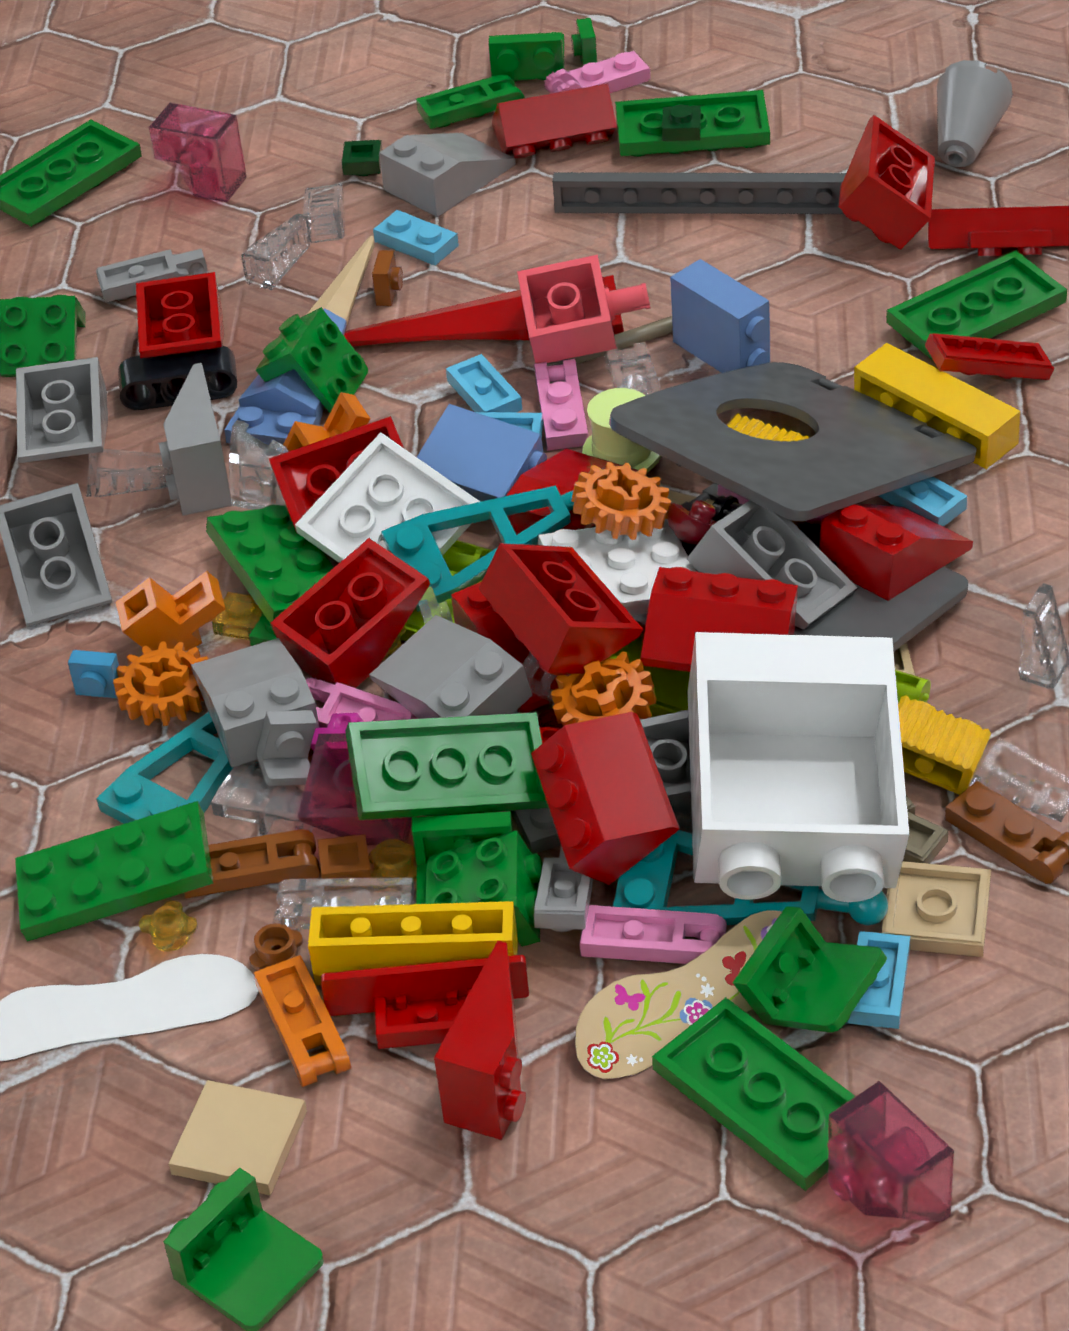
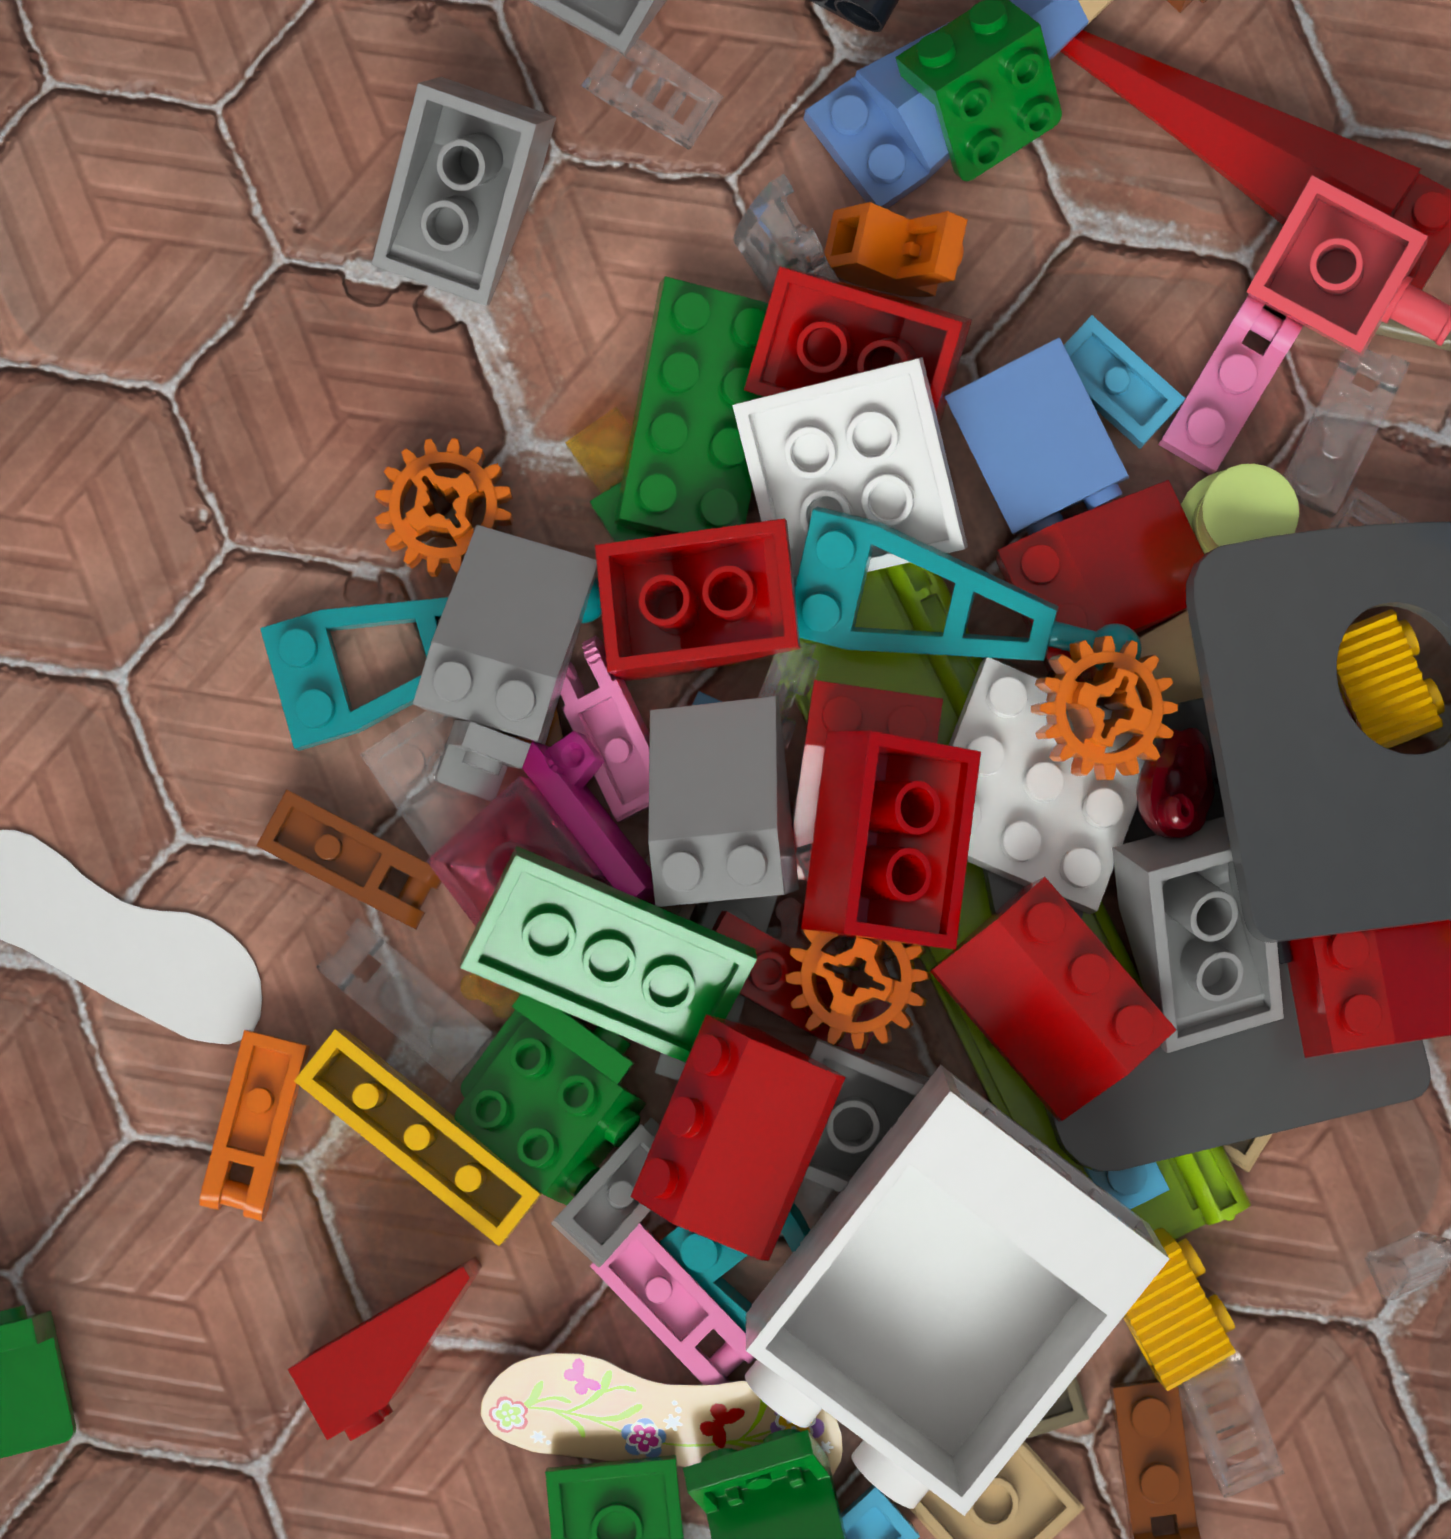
camera: 35 degrees right, 40 degrees up
green plate [15,801,214,942] -> none
dark azure plate [68,650,119,698] -> none
orange brick [115,571,226,651] -> none
clear yellow plate [139,901,198,951] -> none
light grey slope [159,363,233,516] -> none
tan tile [169,1080,307,1196] -> none
dark orange plate [249,923,303,970] -> none
dark orange plate [317,834,371,888] -> none
red bracket [321,955,529,1049] -> none
medium azure plate [446,354,523,412] -> none

